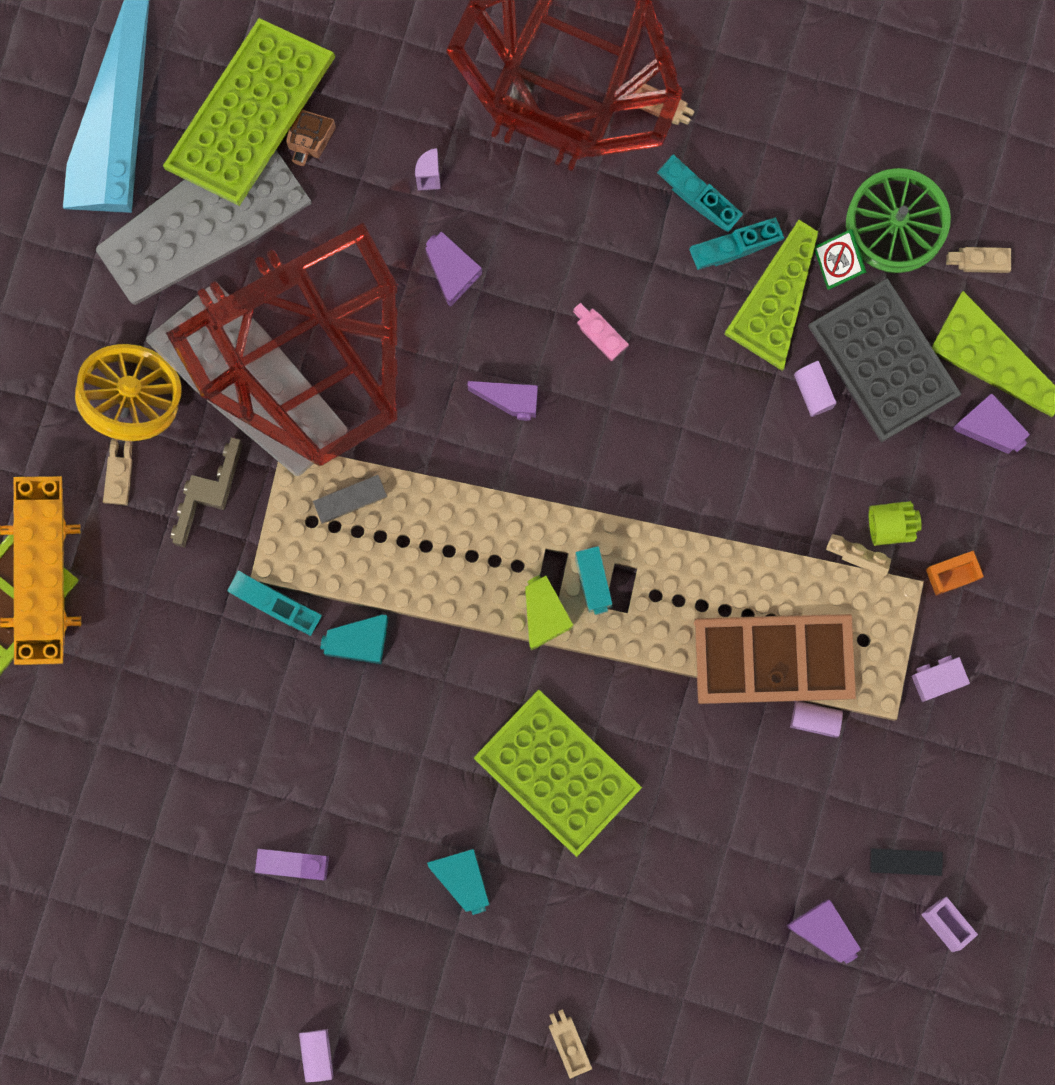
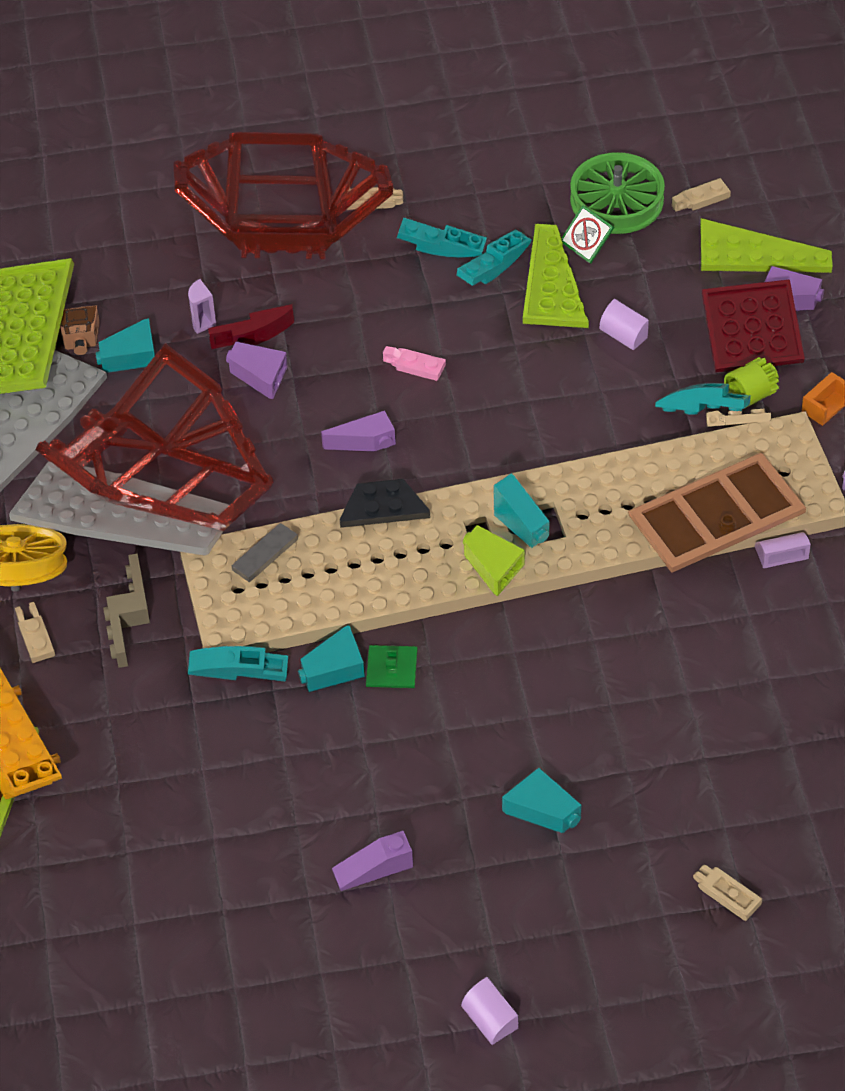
camera: 25 degrees left, 30 degrees down
lime plate [474,690,642,857] -> none
dark grey plate [808,278,961,443] -> none
none -> teal slope [96,319,156,373]
none -> dark red slope [208,304,294,349]
none -> black wing [340,479,430,528]
none -> green piece [366,645,418,688]
none -> teal slope [655,383,750,415]
none -> dark red plate [702,279,805,373]

